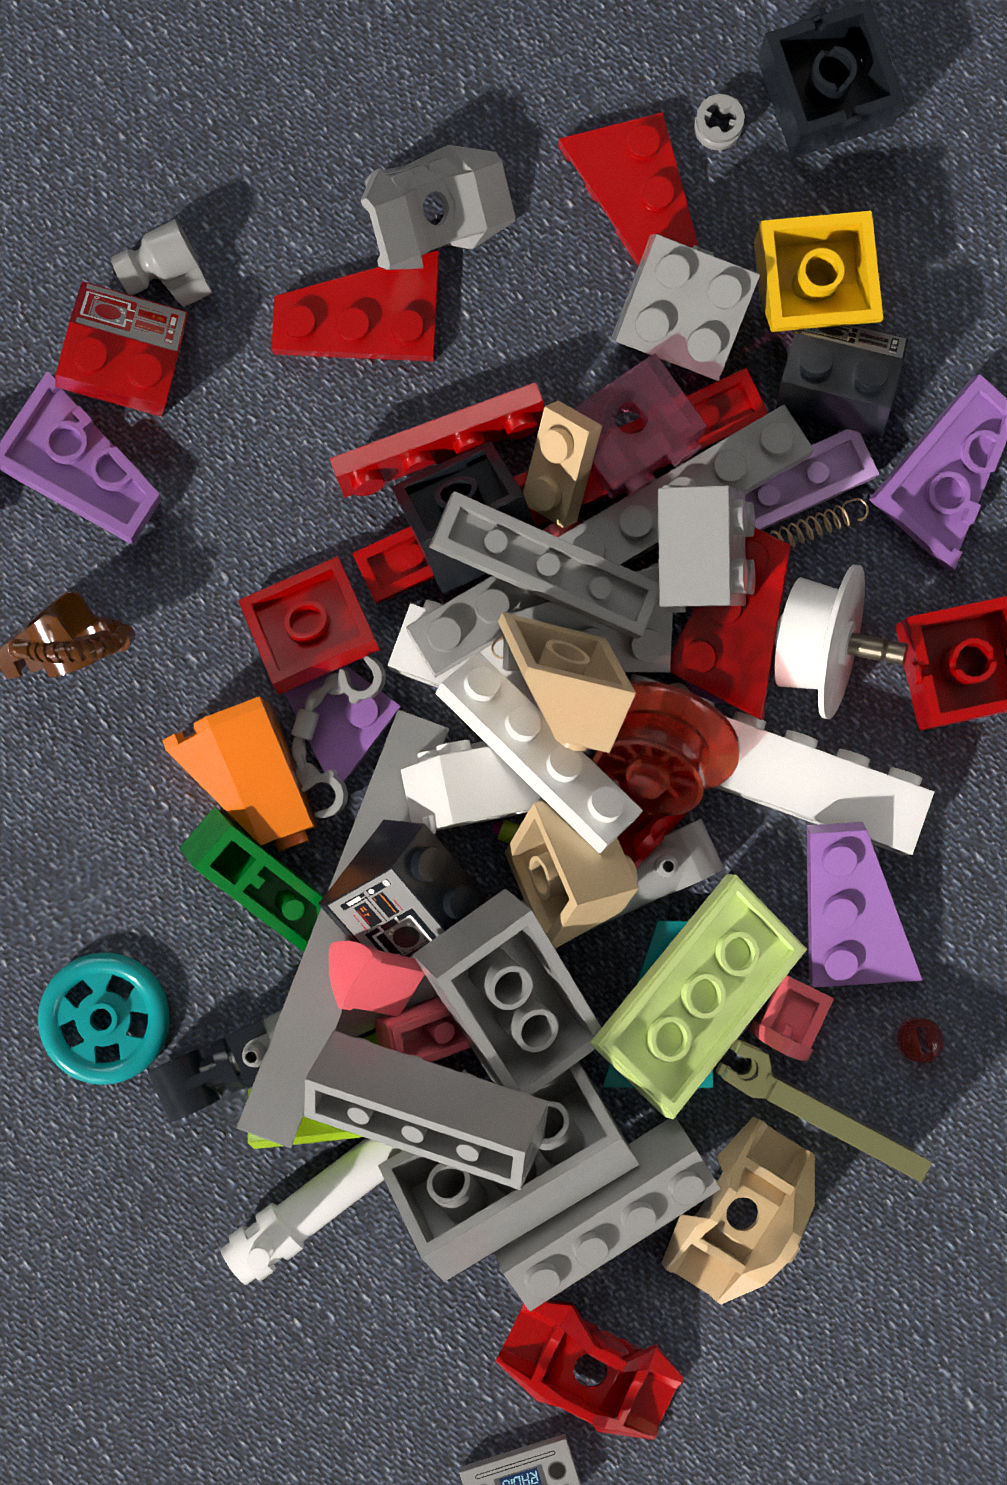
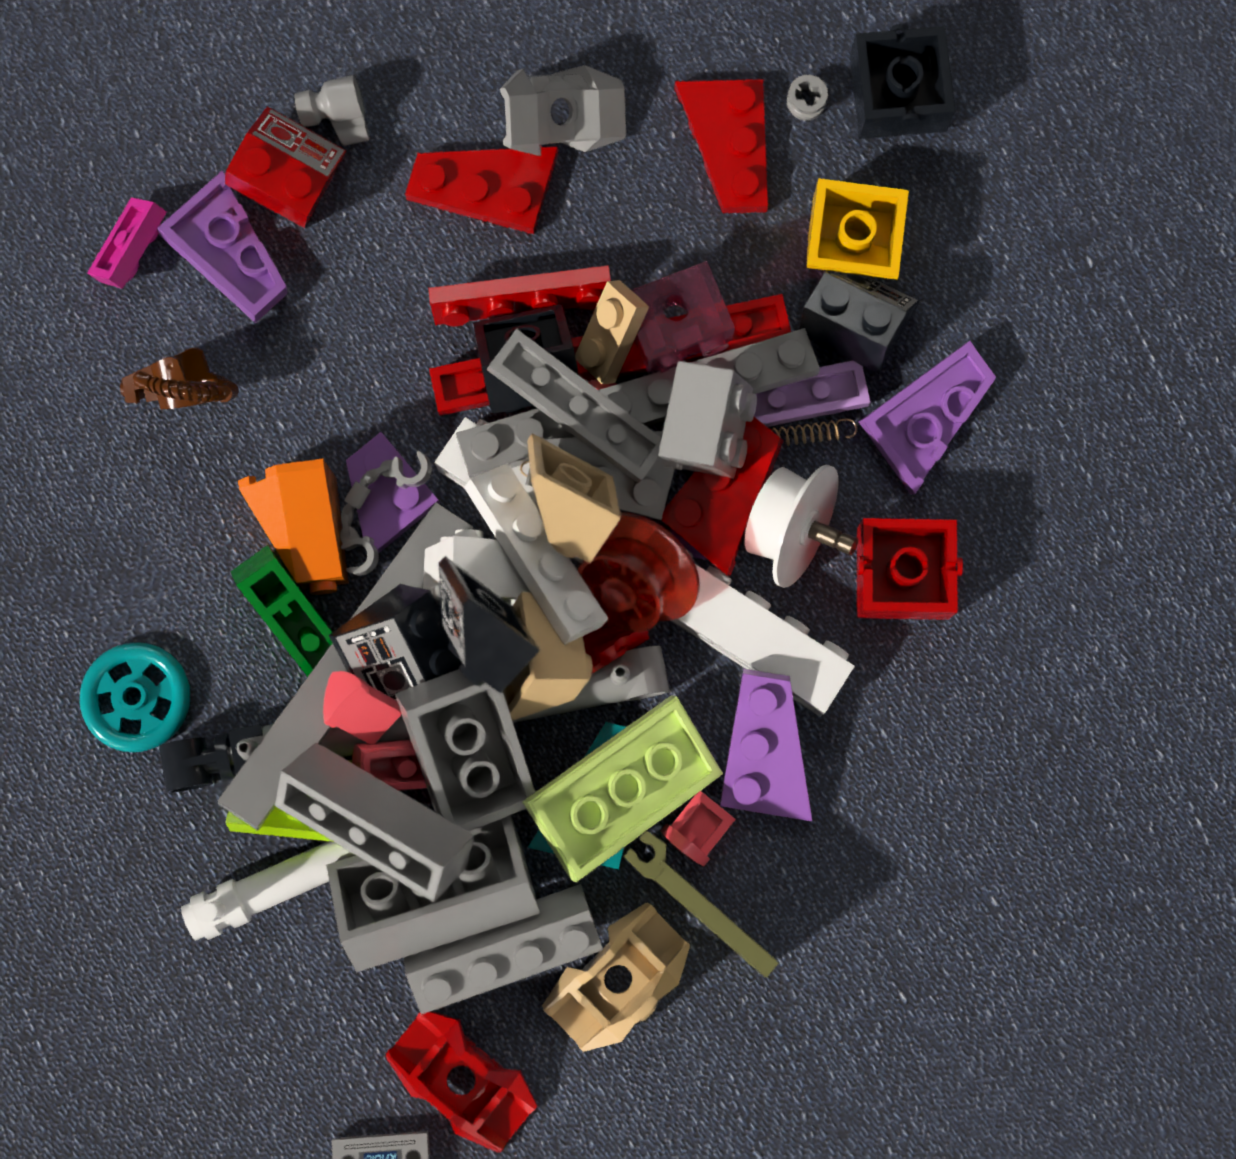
camera: 10 degrees right, 5 degrees down
red plate [238,556,380,695] -> none
light grey brick [611,234,760,381] -> none
clear red hinge [897,1017,944,1063] -> none
none -> black slope [439,556,540,694]

